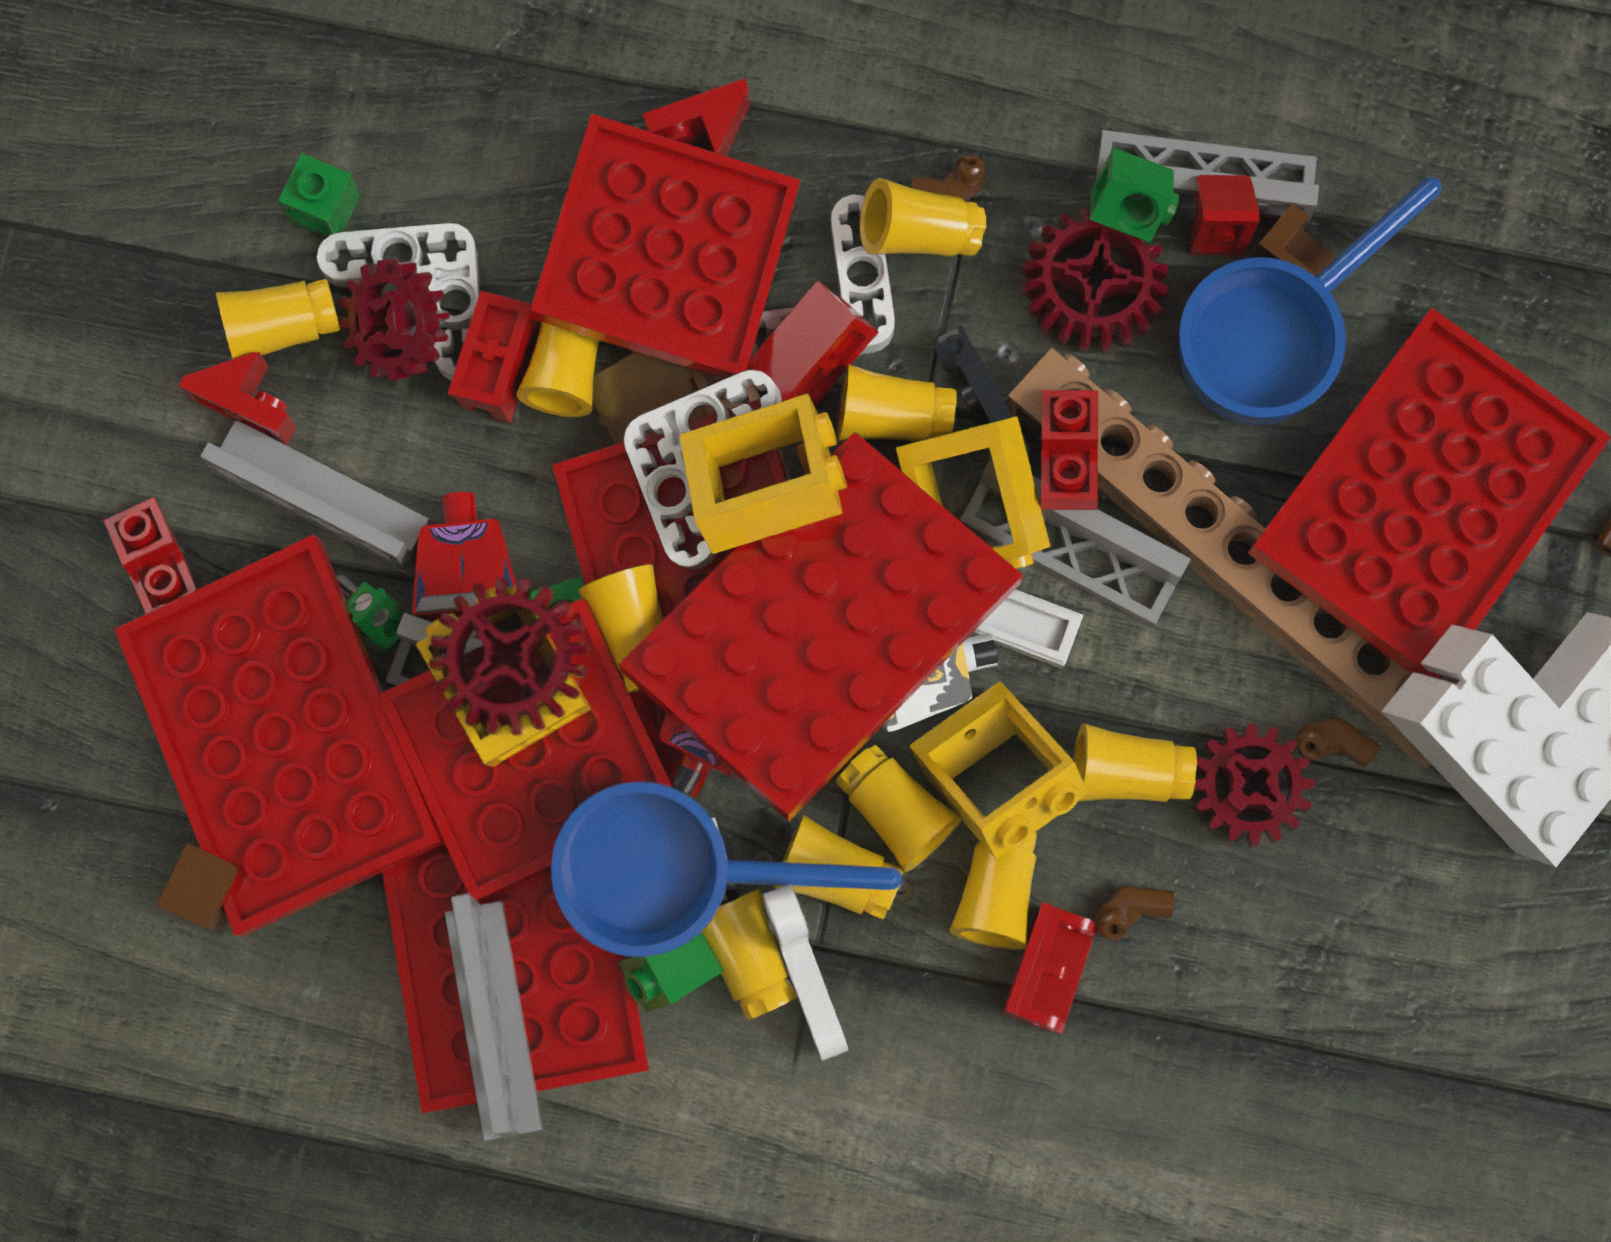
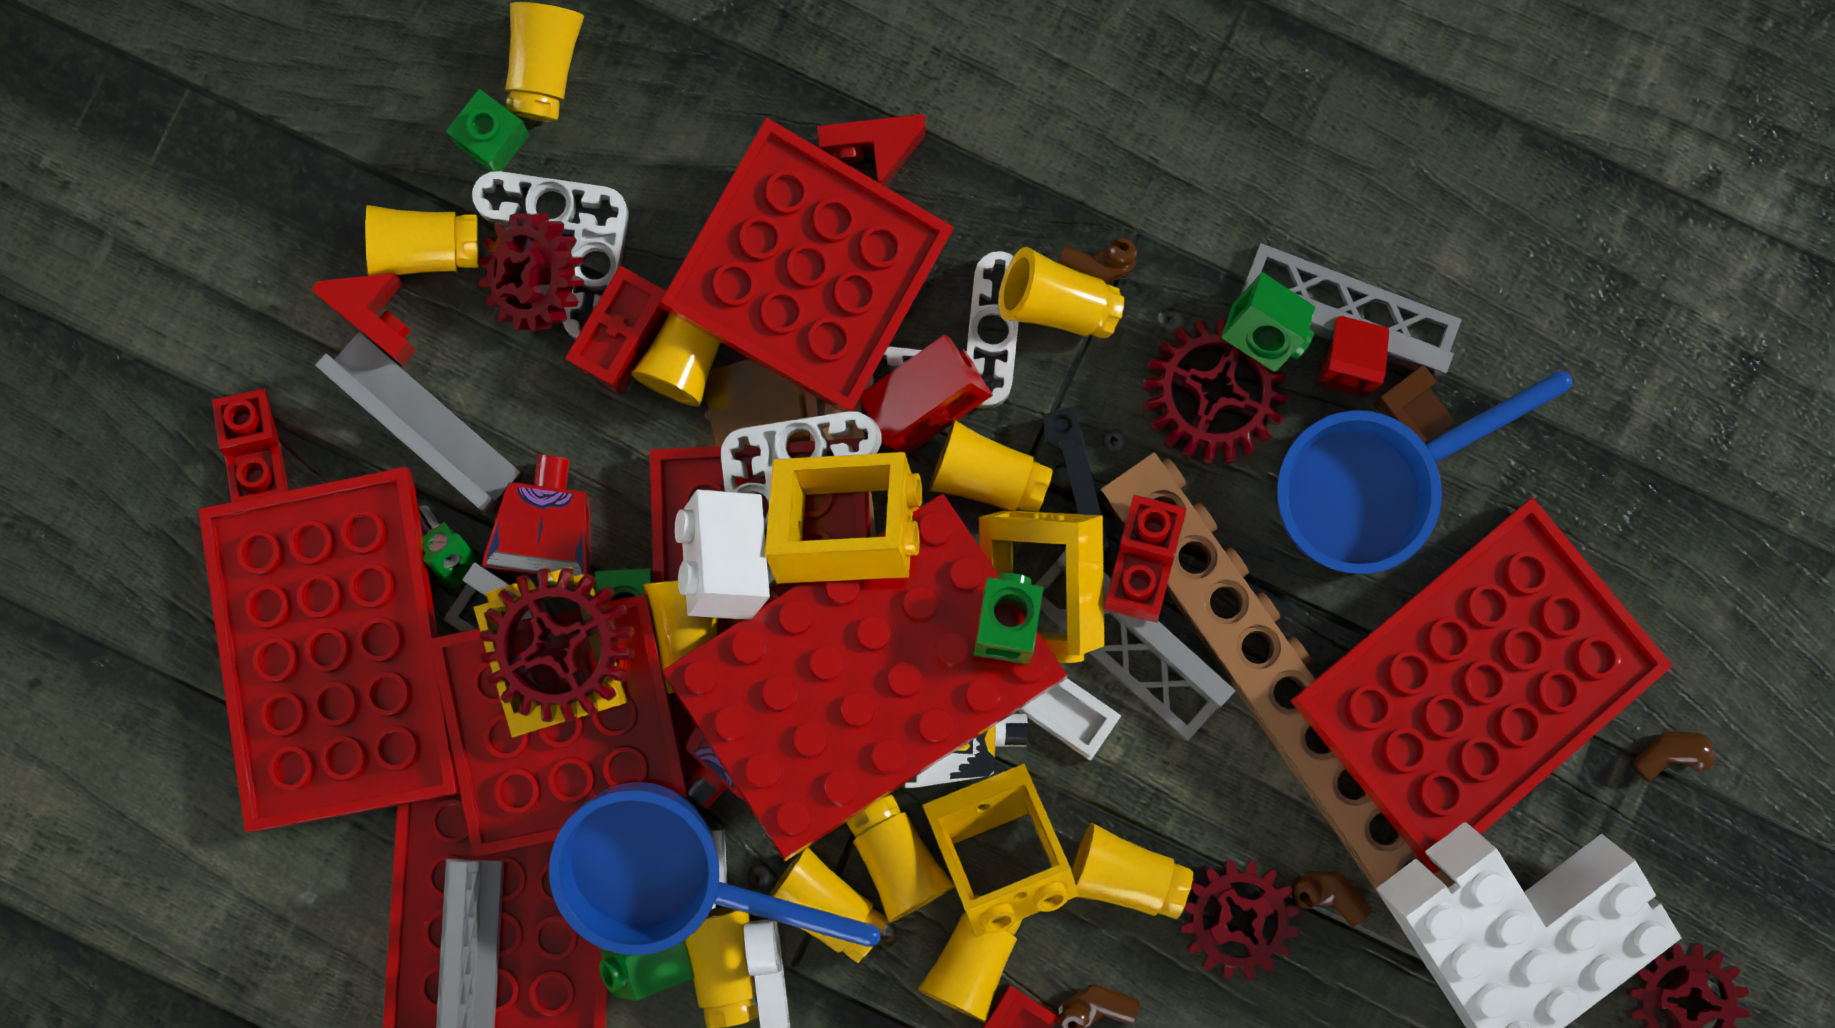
camera: 10 degrees right, 5 degrees up
reddish brown panel [156,843,238,934] -> none
none -> yellow plant [505,2,584,122]
none -> white brick [675,490,770,620]
none -> green brick [973,573,1043,665]

